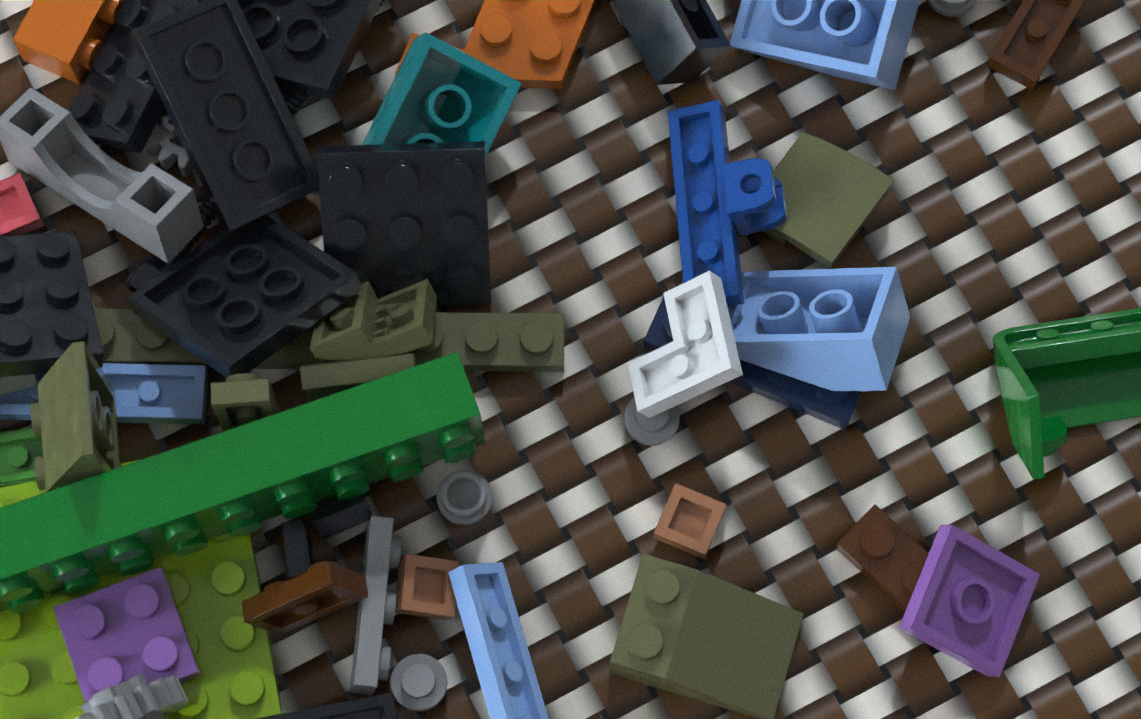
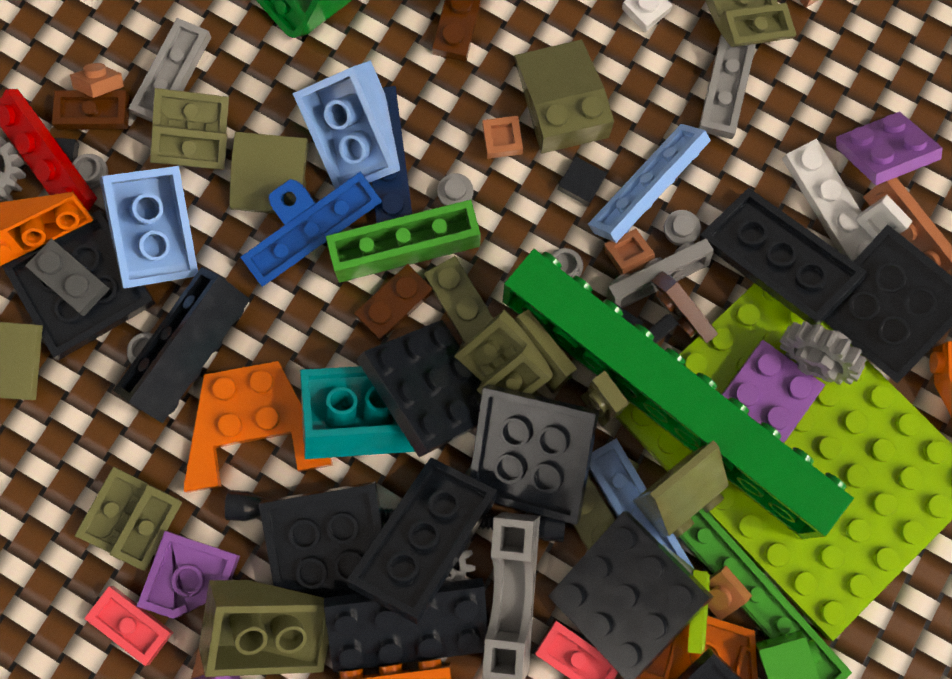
camera: 125 degrees left, 5 degrees up
white plate [628,271,743,418] -> none
none -> nougat plate [70,63,124,98]
none -> light grey plate [128,18,211,122]
none -> olive slope [150,88,229,170]
none -> bright green brick [326,200,481,283]
none -> reddish brown plate [354,264,433,342]
none -> black tile [558,156,607,207]

